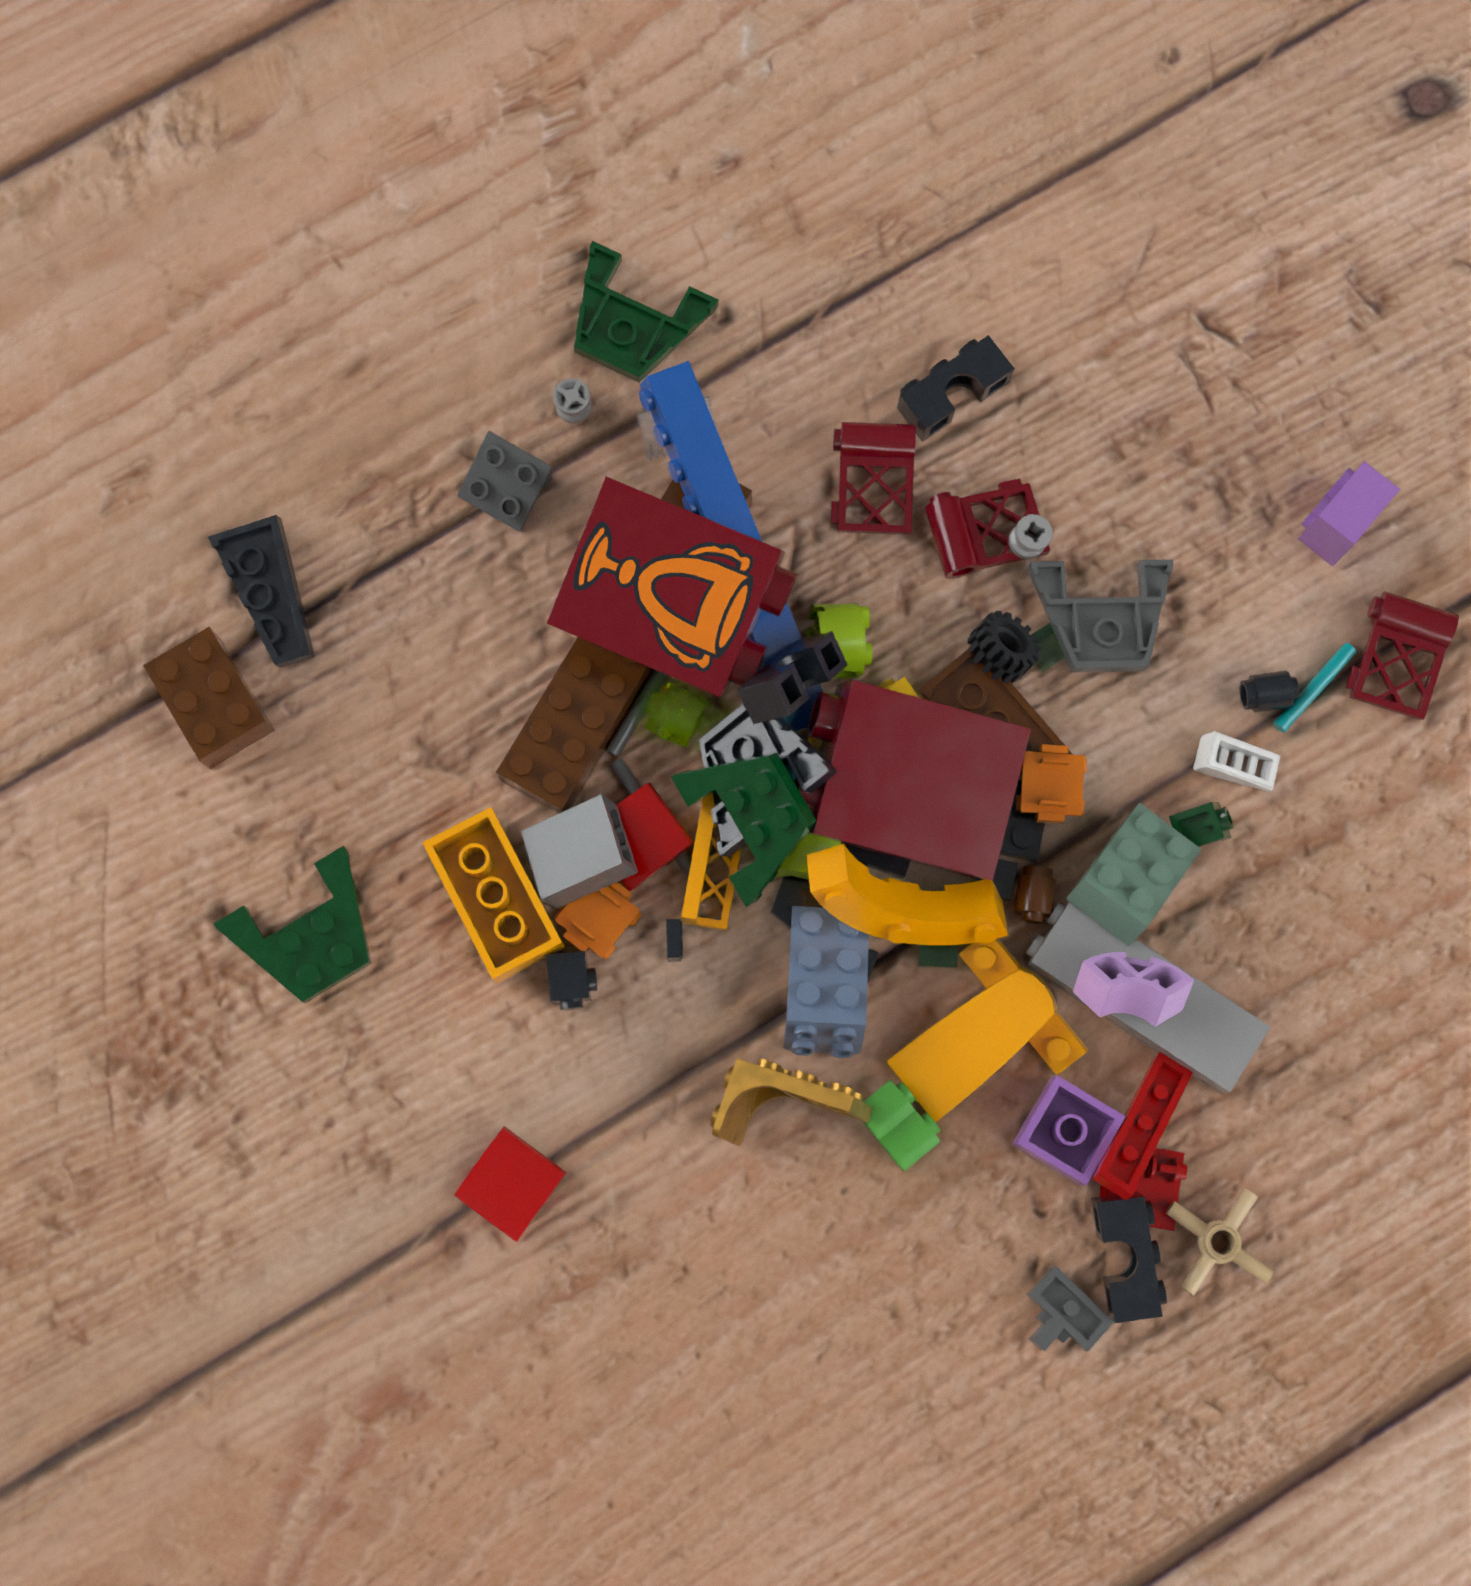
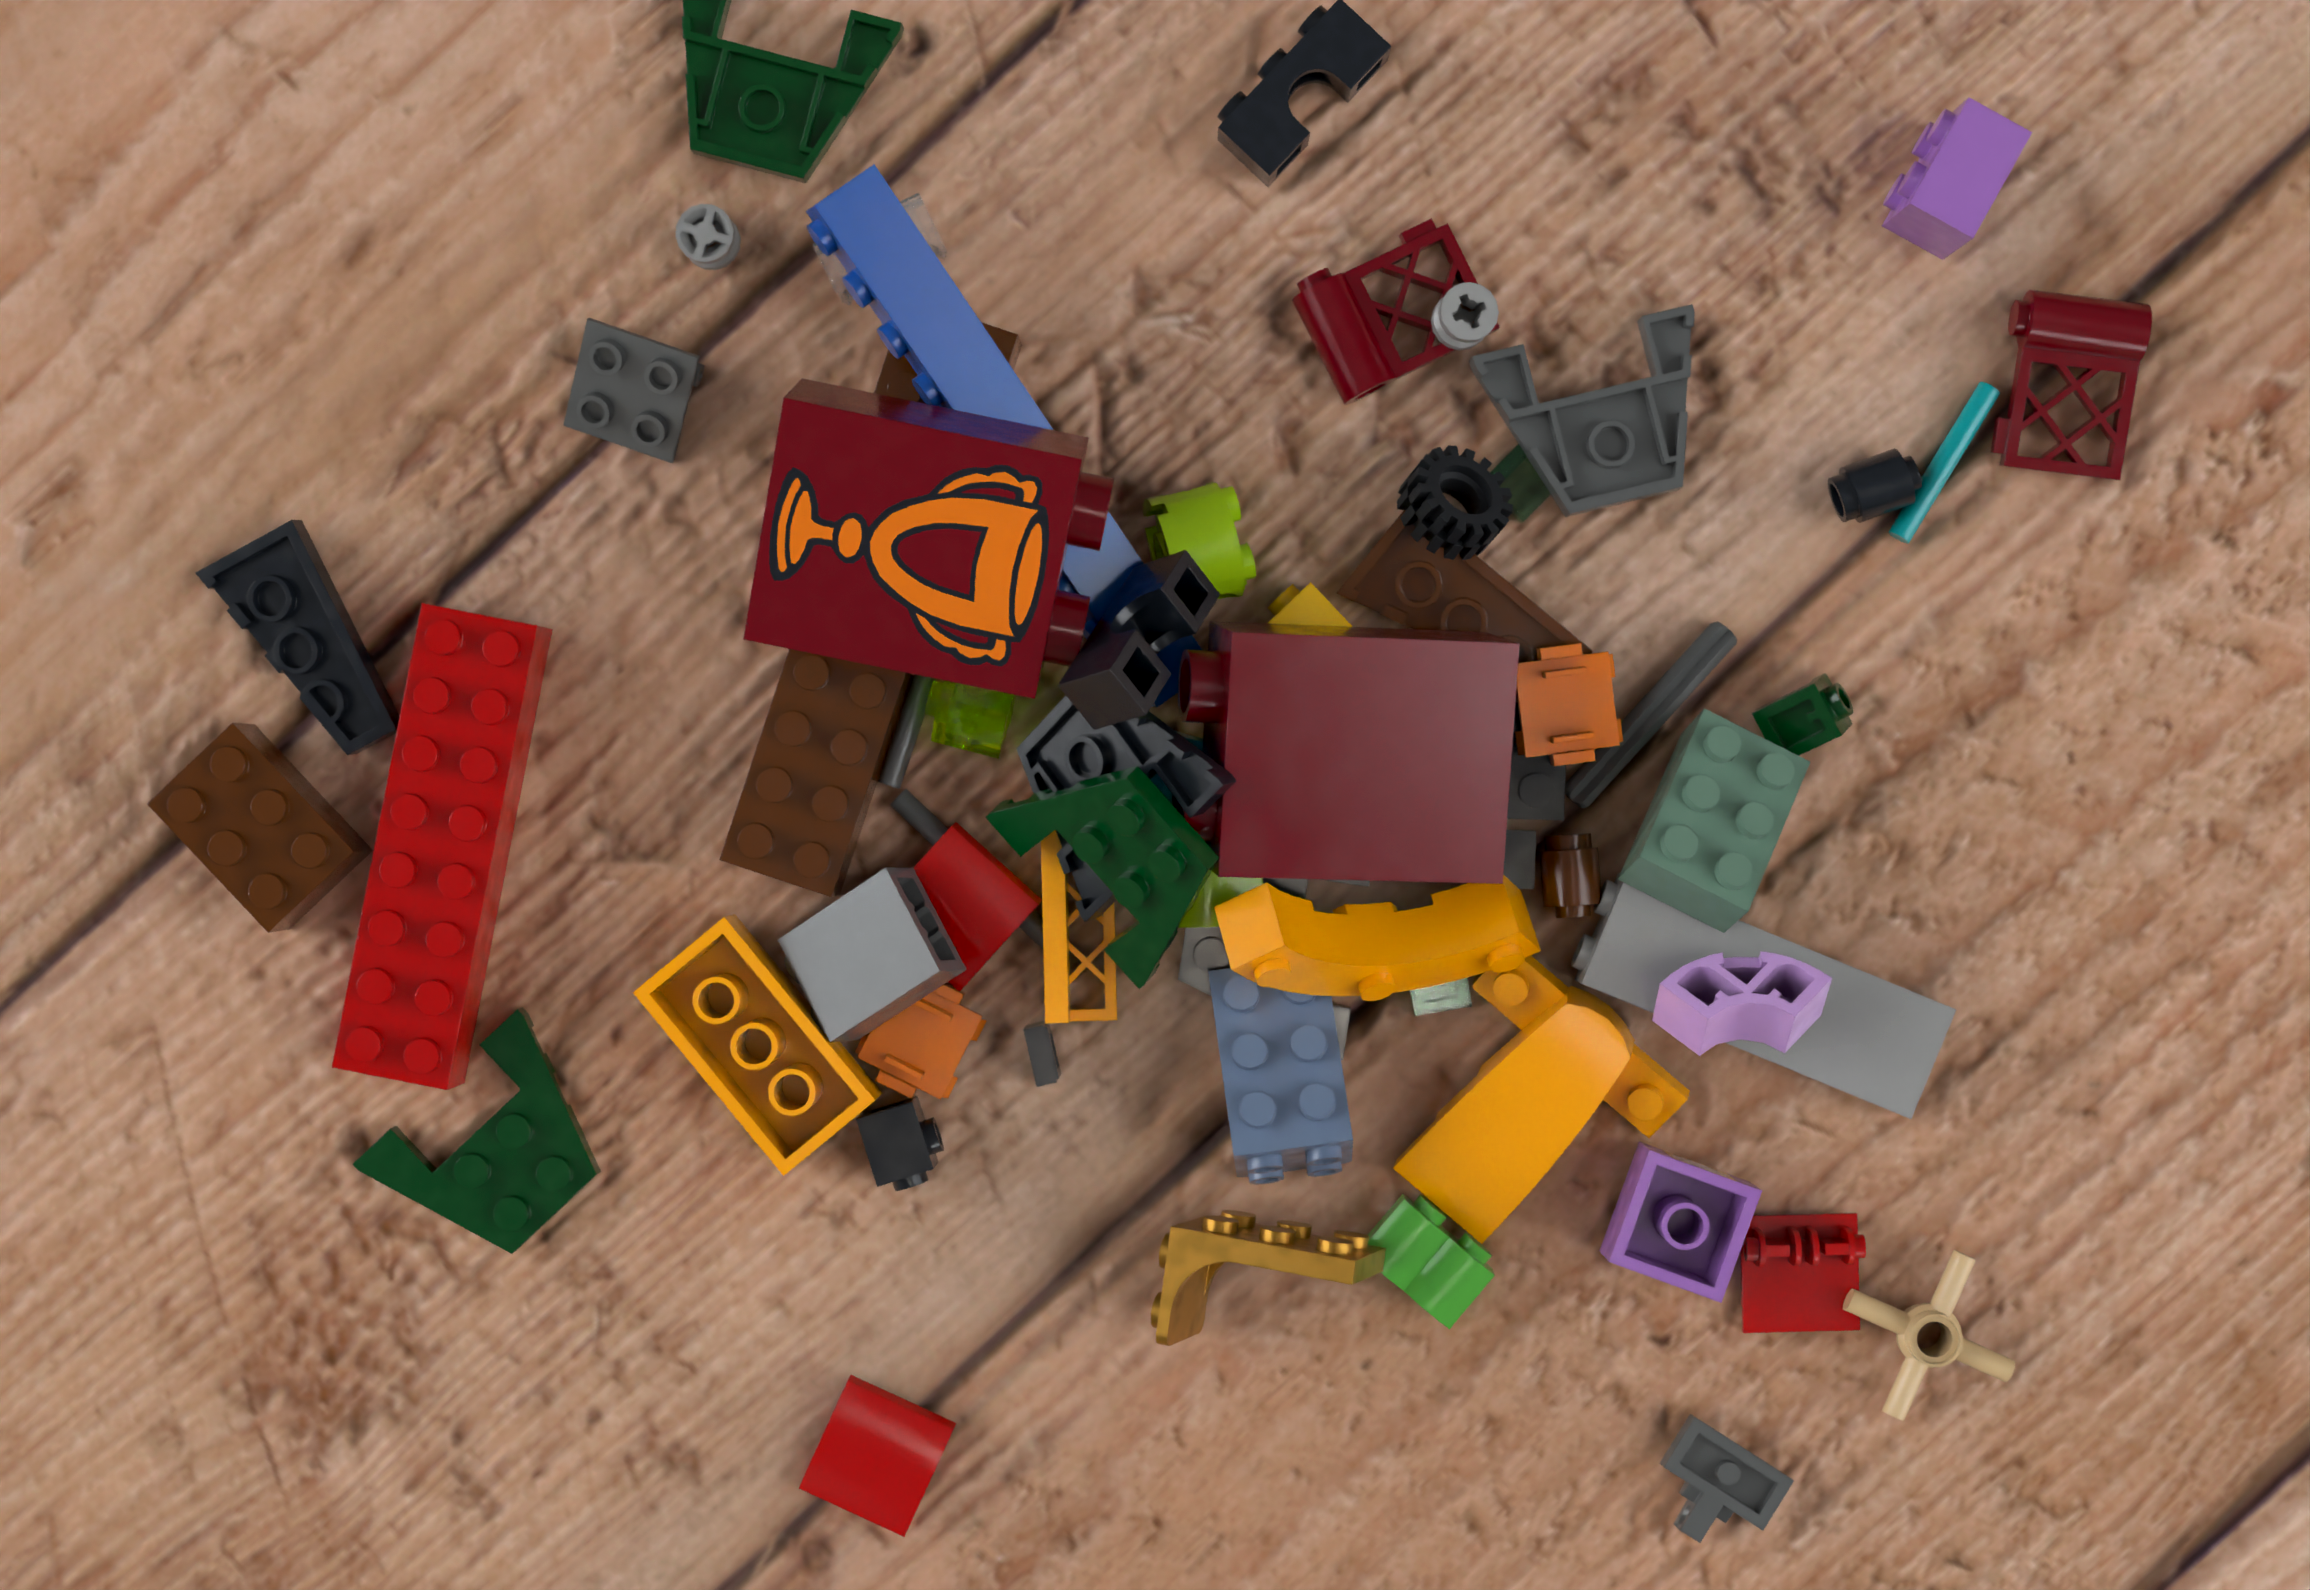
camera: 10 degrees left, 10 degrees up
dark red piece [830,422,916,535] -> none
black arch [1091,1191,1167,1323] -> none
red plate [1092,1052,1193,1201] -> none
white slope [1193,731,1281,792] -> none
none -> red brick [332,603,553,1090]
none -> dark grey axle [1564,621,1737,808]

